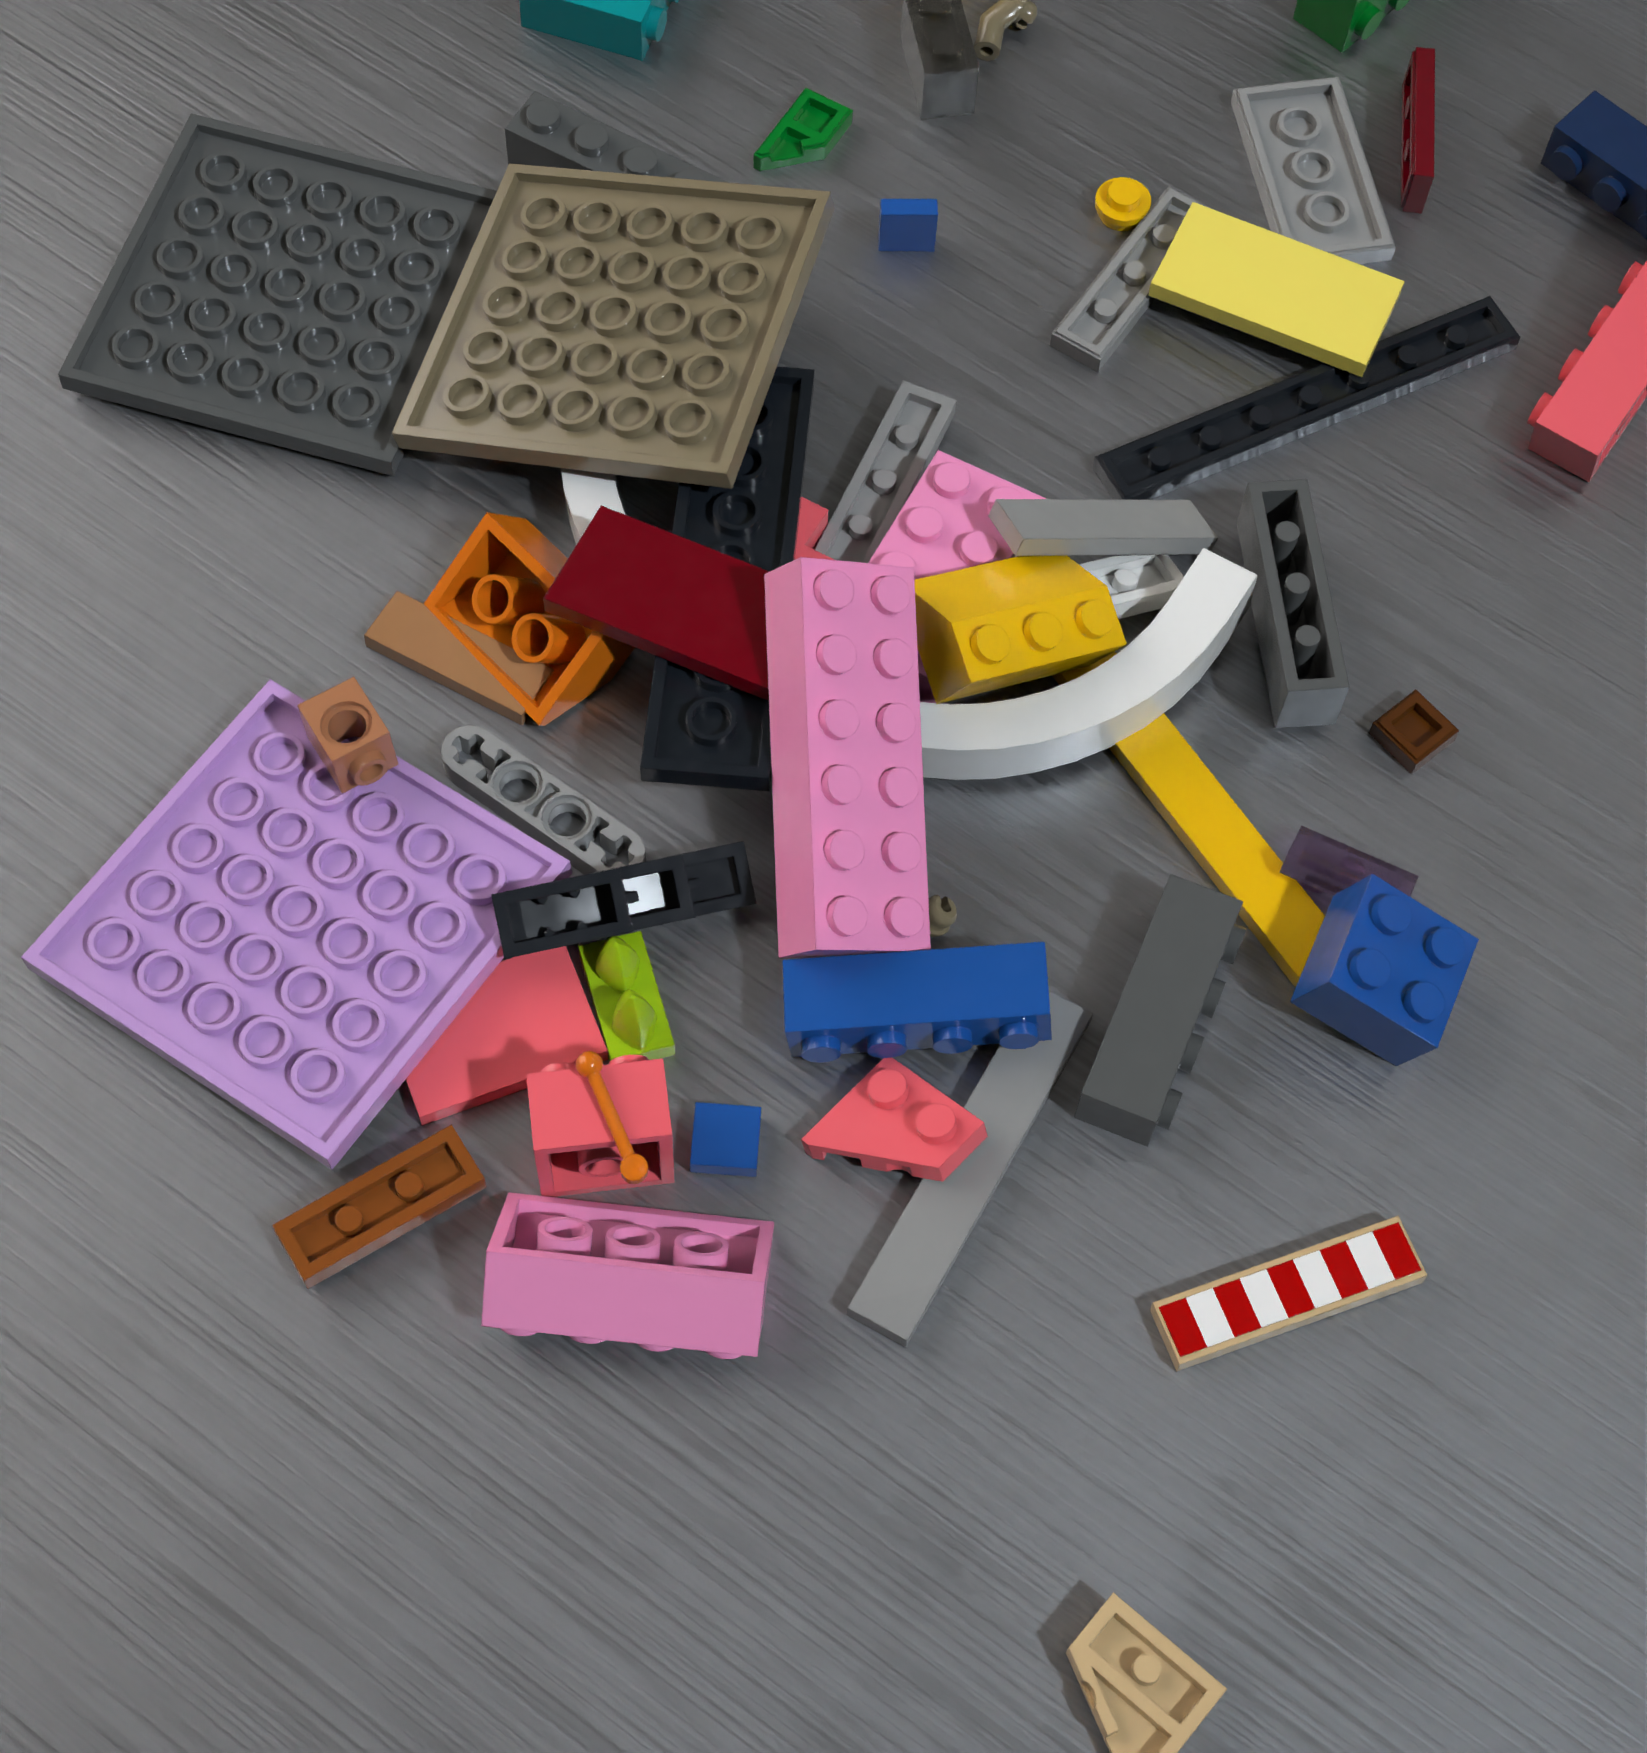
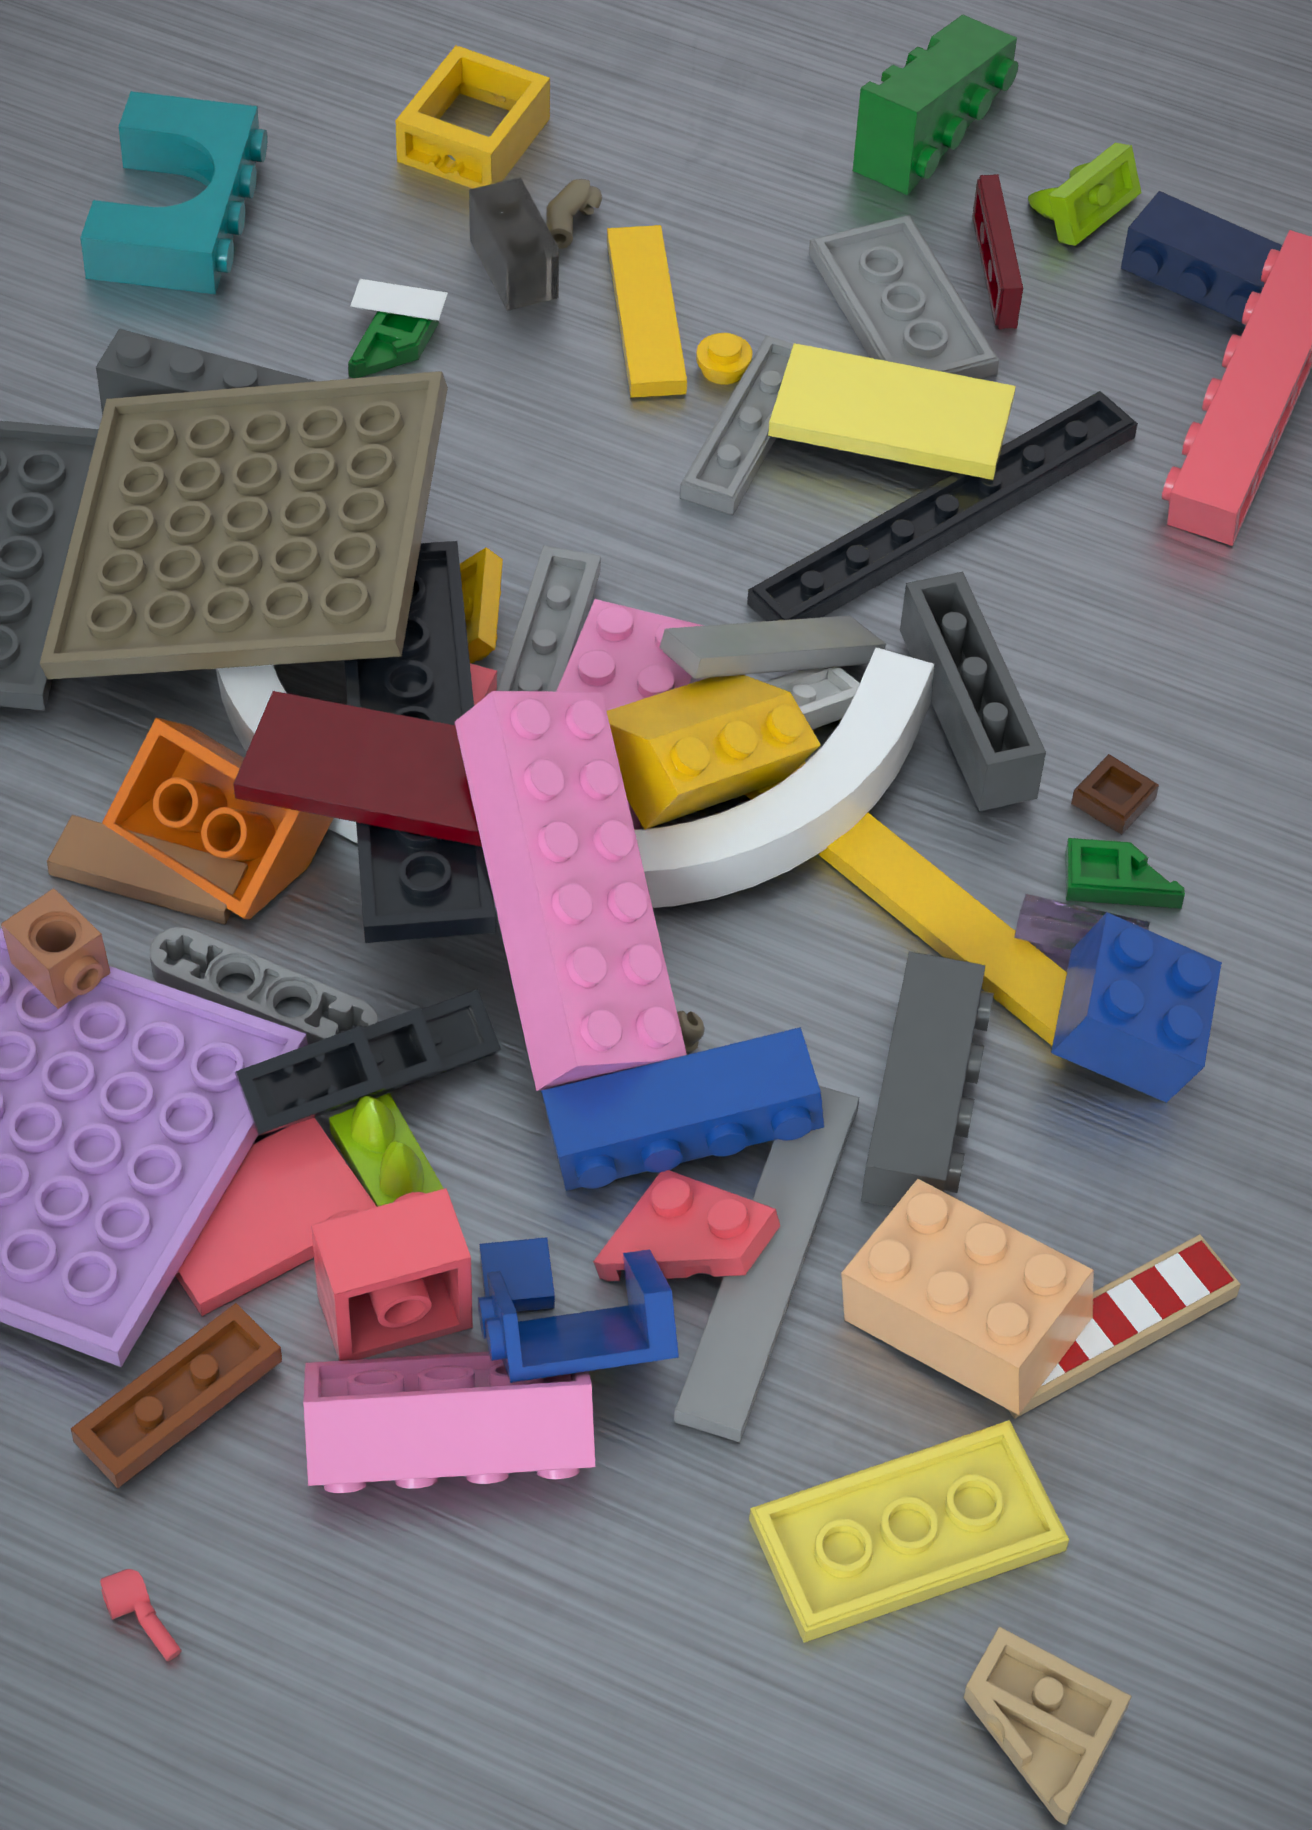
camera: 10 degrees left, 10 degrees down
orange hinge [575,1051,648,1184] -> none
blue tile [878,199,938,252] -> none
none -> coral hand [100,1569,182,1662]
none -> white sticker [350,279,448,321]
none -> yellow plate [460,547,503,664]
none -> blue panel [477,1249,679,1383]
none -> yellow tile [607,225,687,398]
none -> light yellow tile [749,1420,1069,1643]
none -> light nougat brick [841,1179,1094,1415]
none -> lime tile [1028,142,1142,246]
none -> green tile [1065,838,1185,909]

